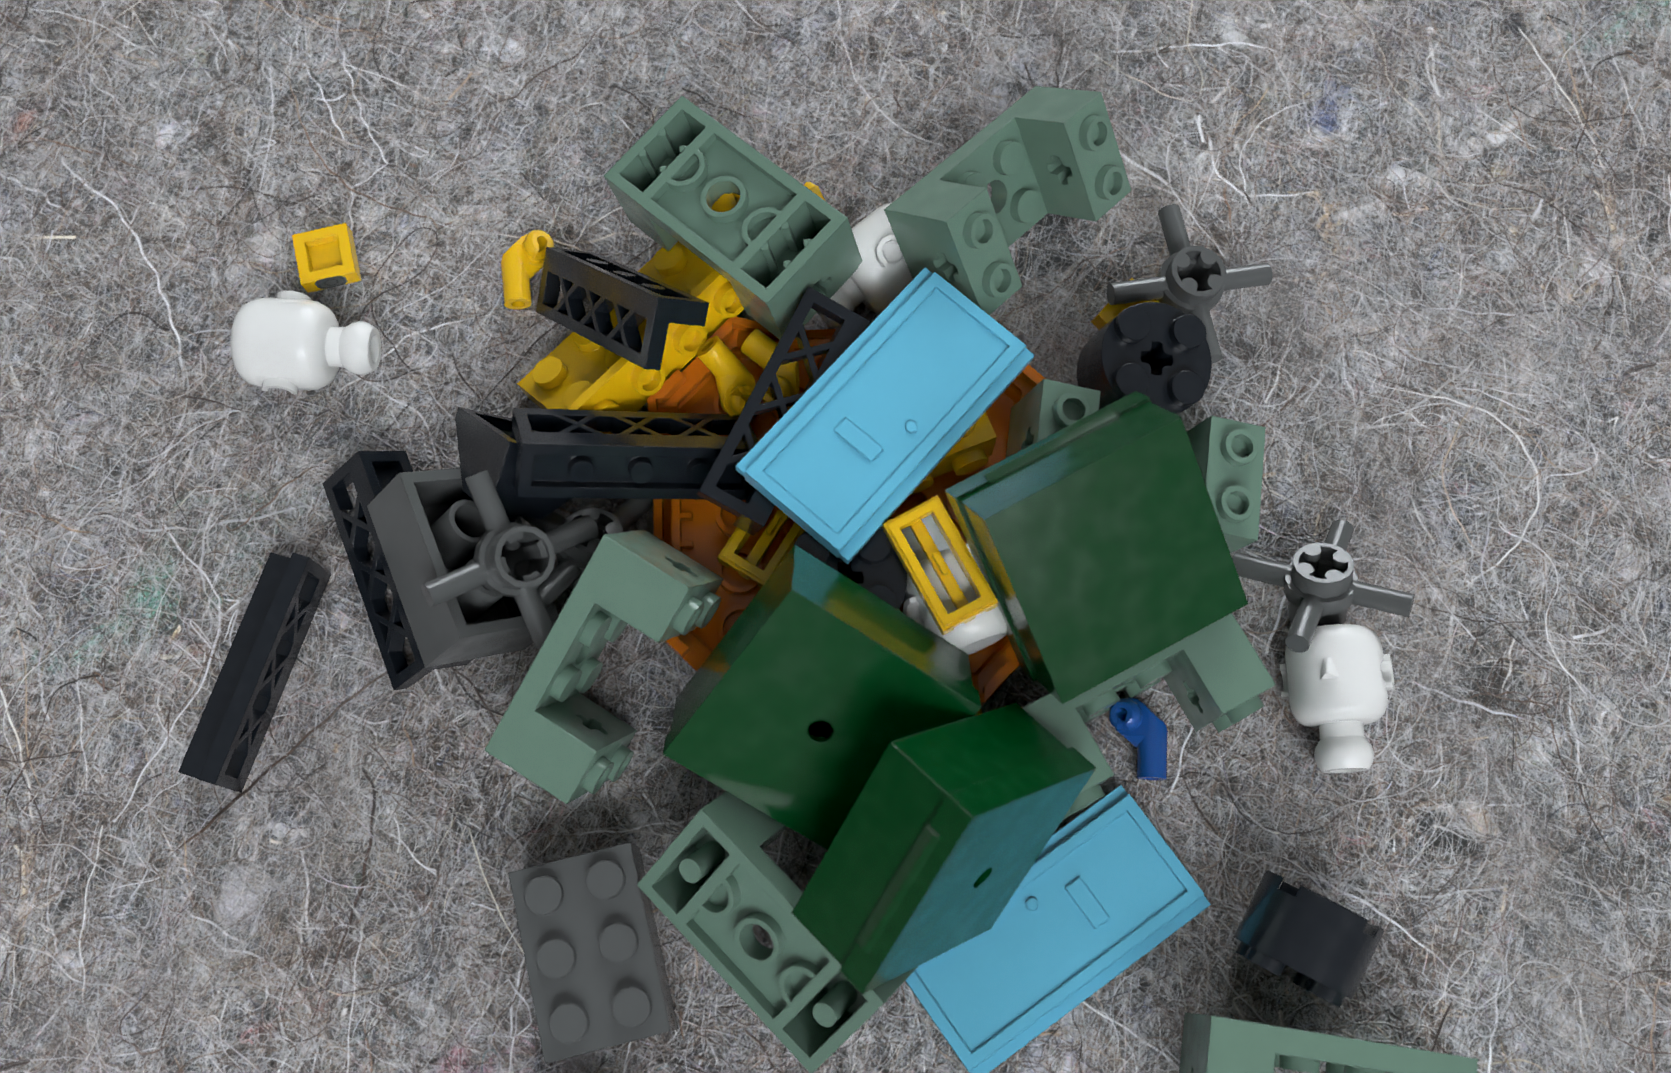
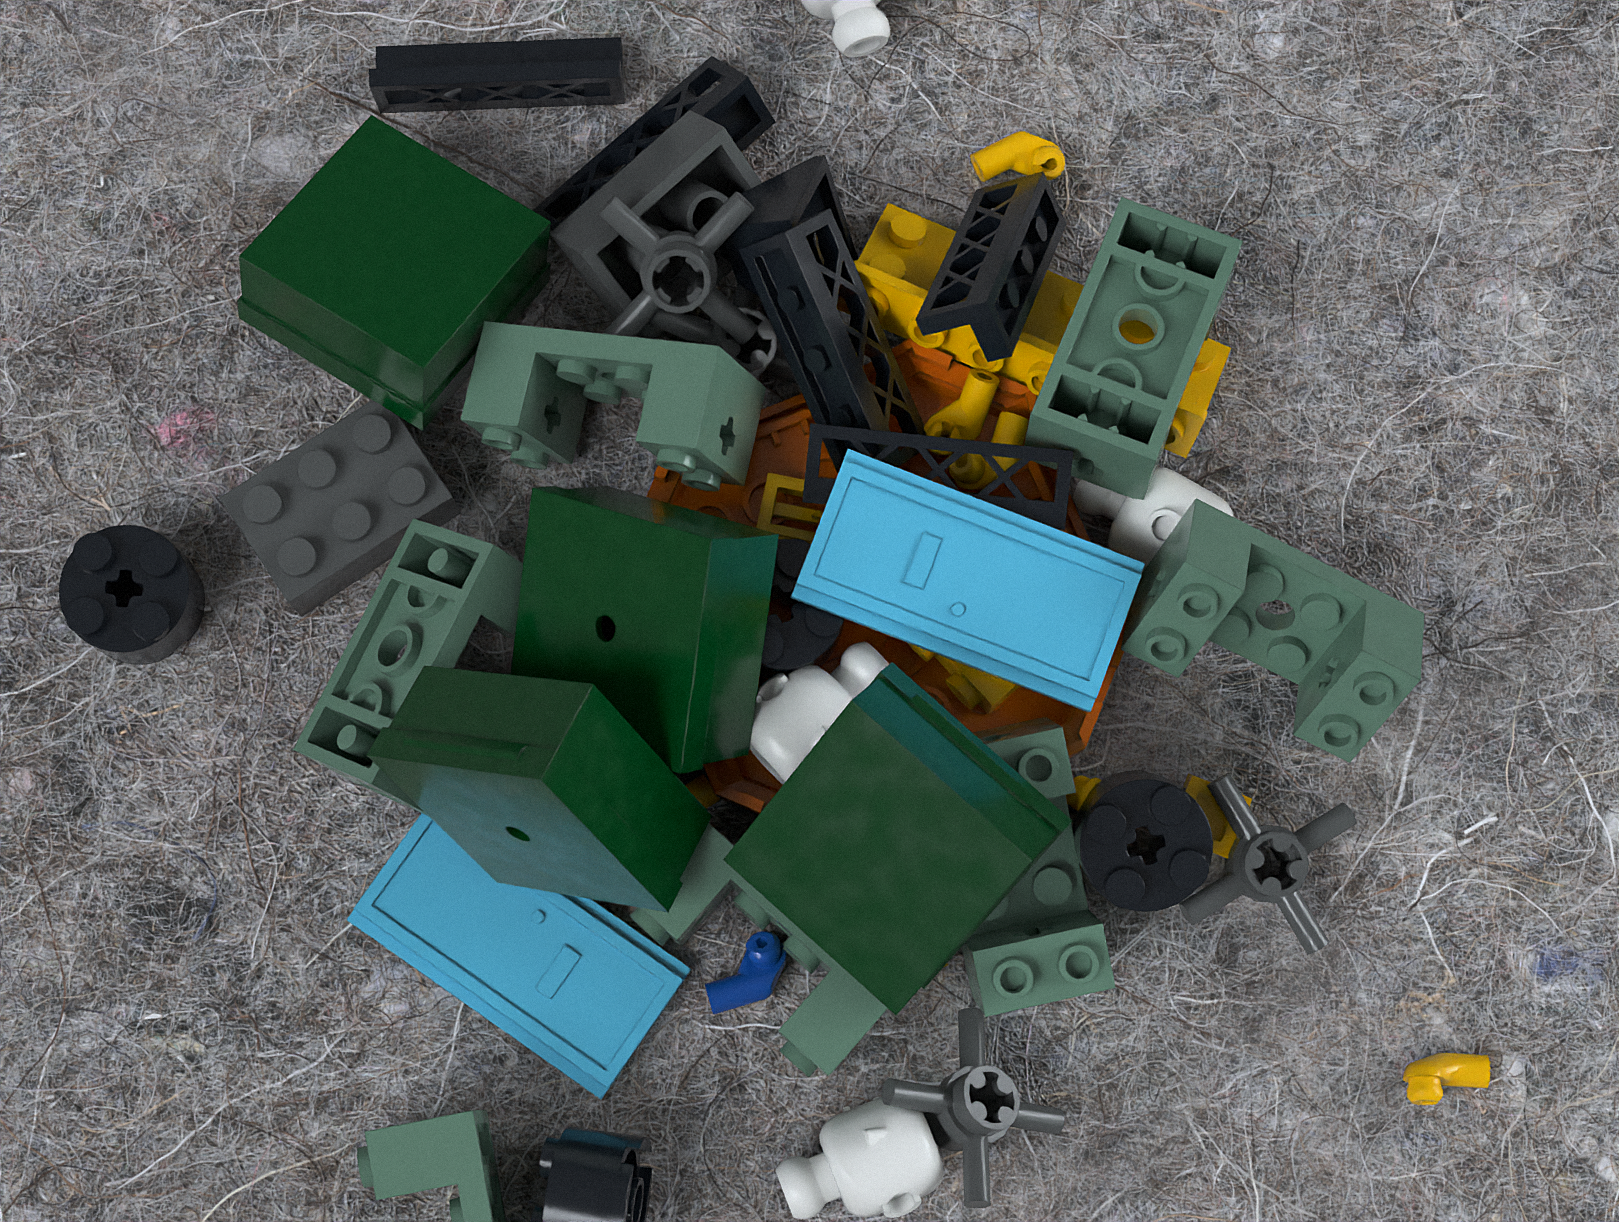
camera: 65 degrees right, 5 degrees up
yellow tile [883,495,999,636] -> none
none -> dark green container [237,115,551,431]
none -> yellow arm [1403,1053,1490,1105]

